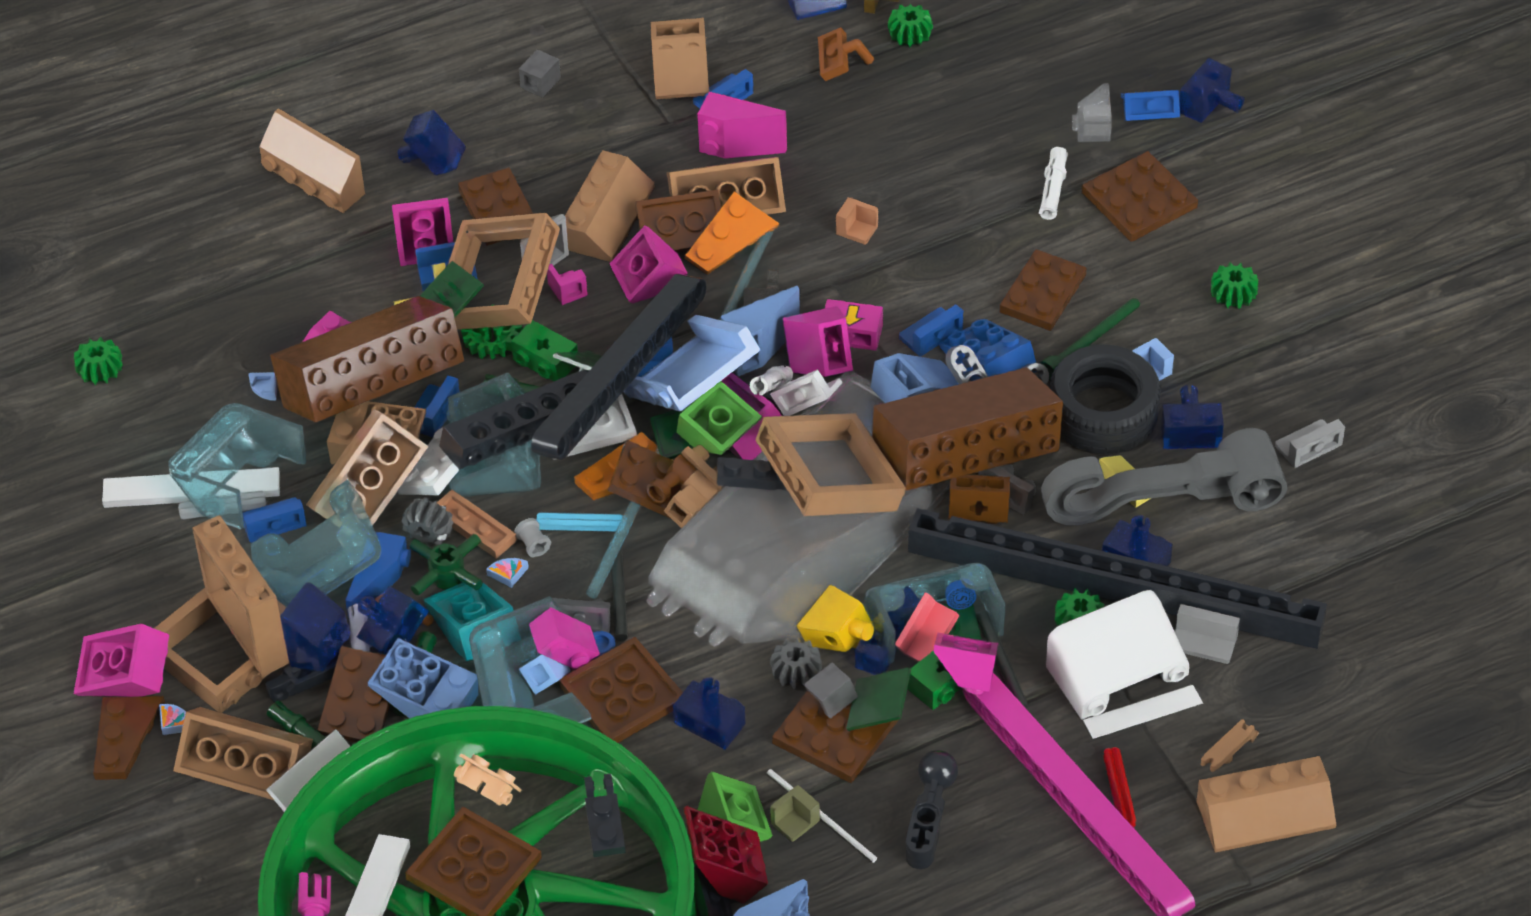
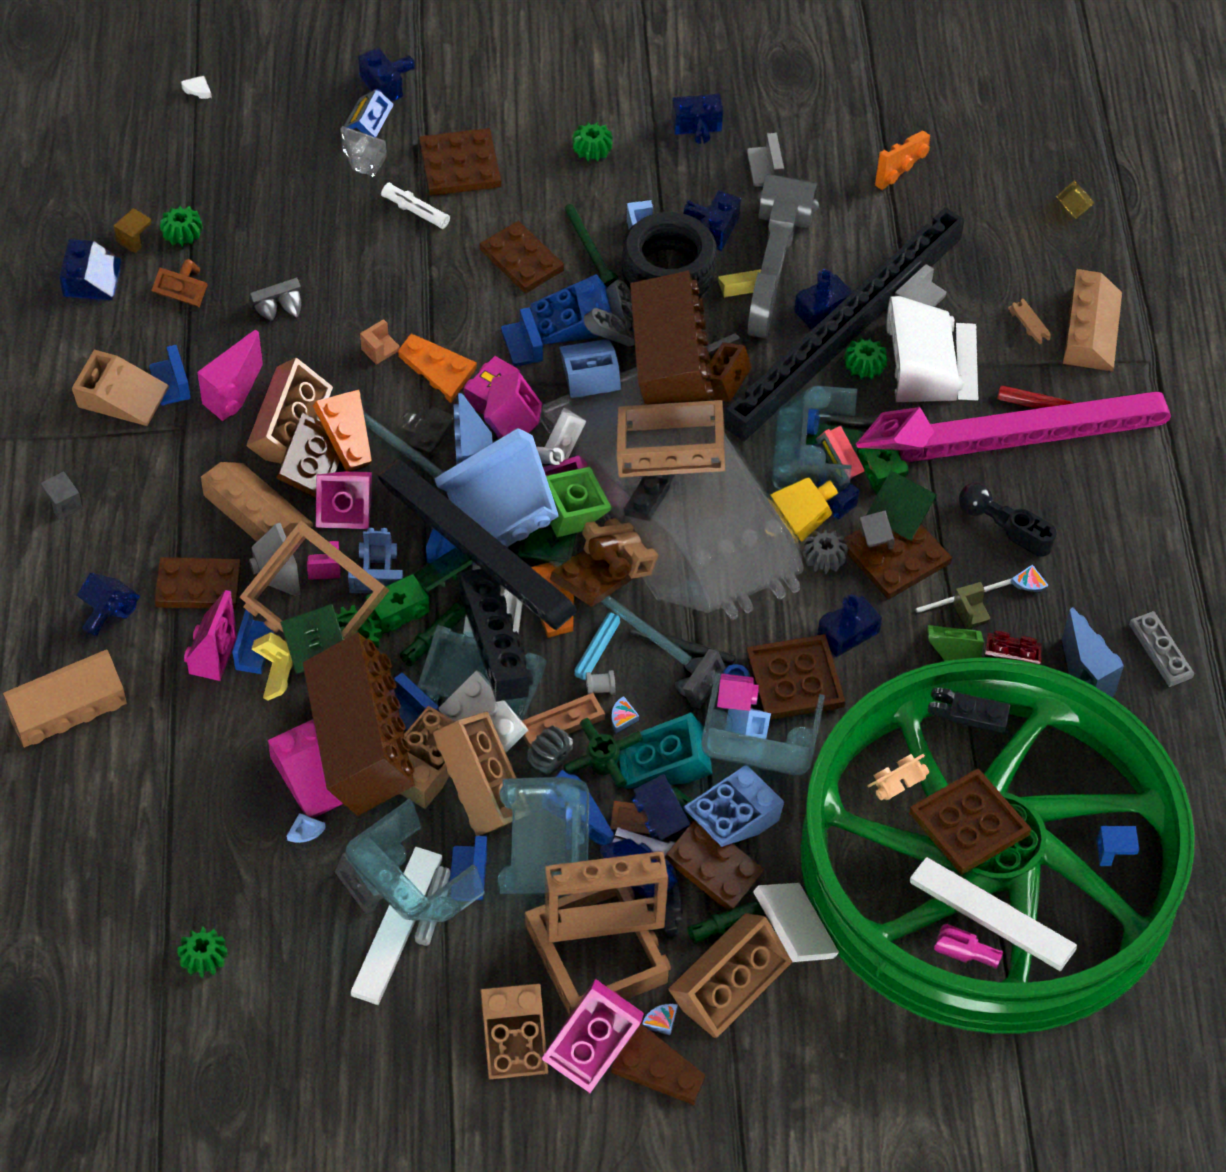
camera: 70 degrees left, 5 degrees up
none -> flat silver tile [248,278,301,321]
none -> medium blue tile [348,528,403,593]
none -> orange wing [398,333,477,403]
none -> medium nougat slope [480,983,548,1080]
none -> clear blue brick [672,94,723,144]
none -> orange wing [875,131,930,190]
none -> tile [1010,565,1049,592]
none -> clear yellow panel [1057,180,1094,219]

